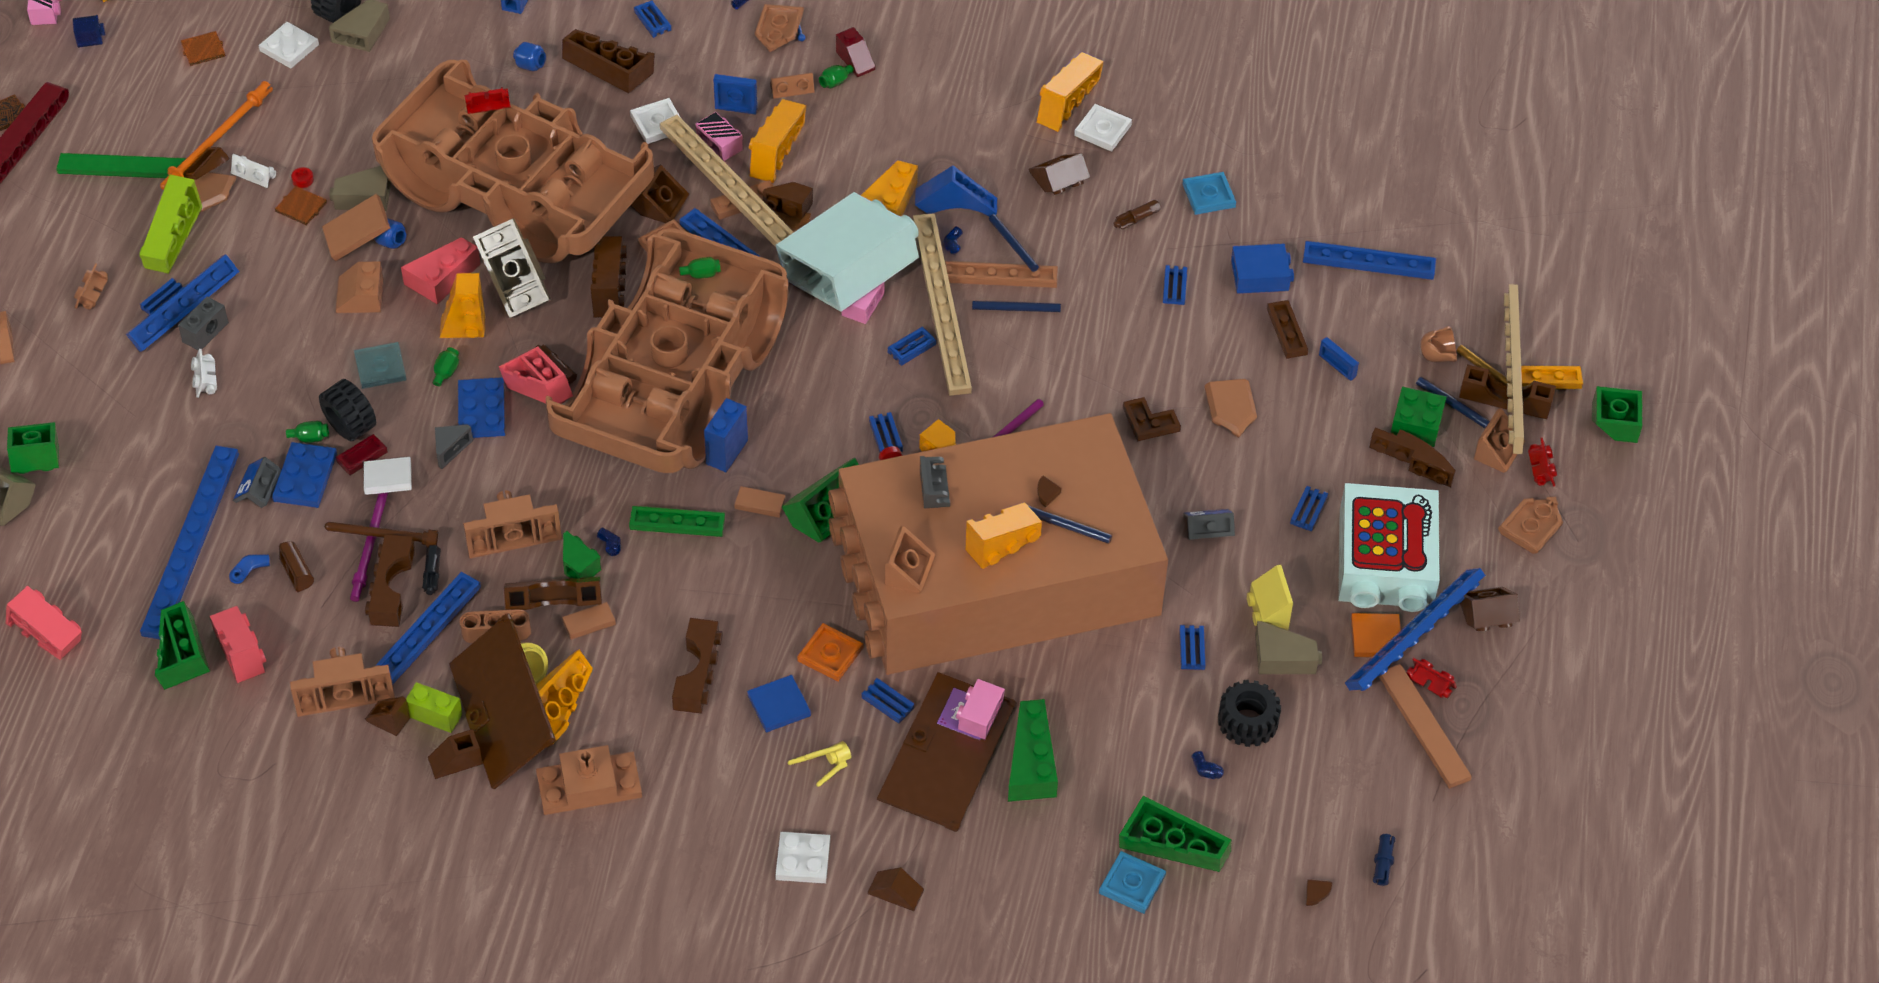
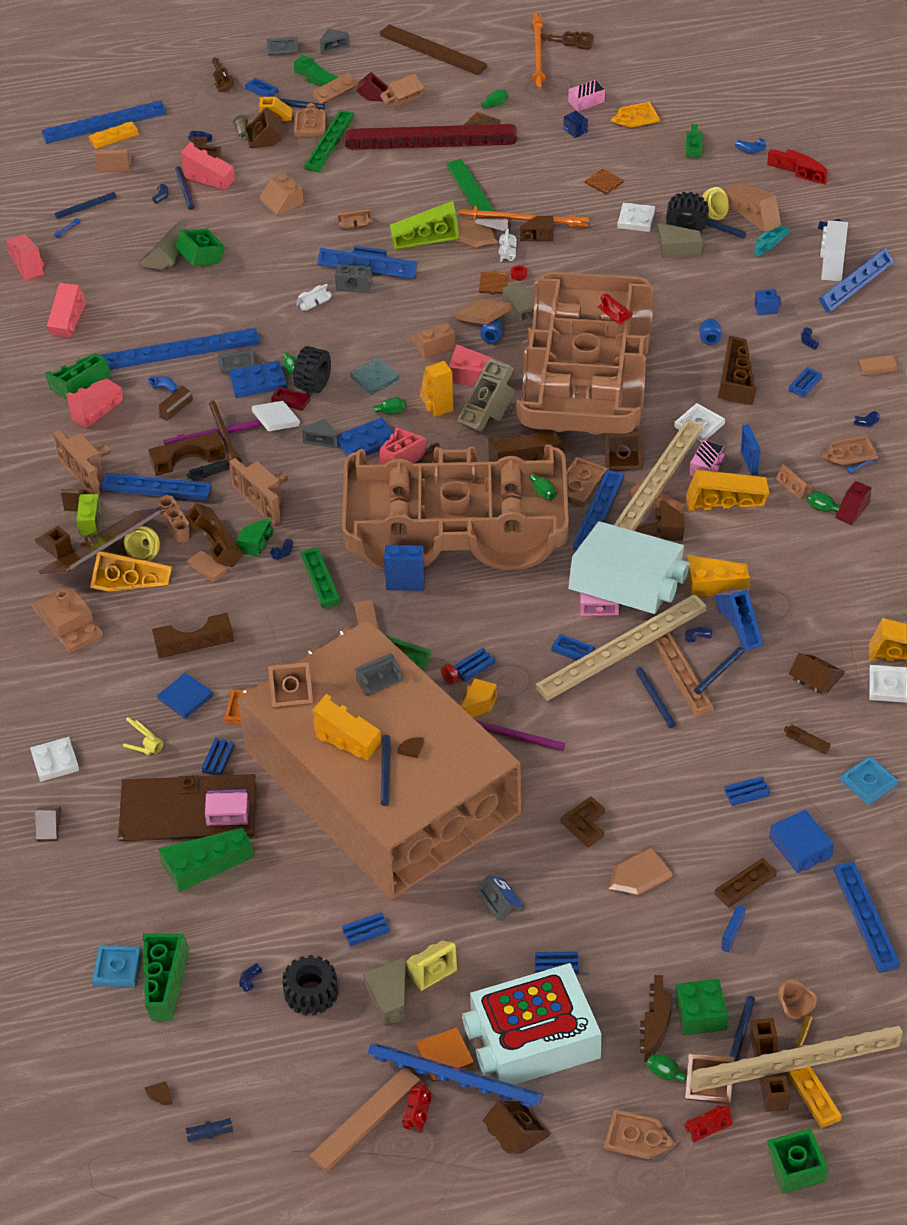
camera: 70 degrees right, 5 degrees down
none -> reddish brown slope [520,216,553,241]
none -> green plant [646,1054,687,1083]

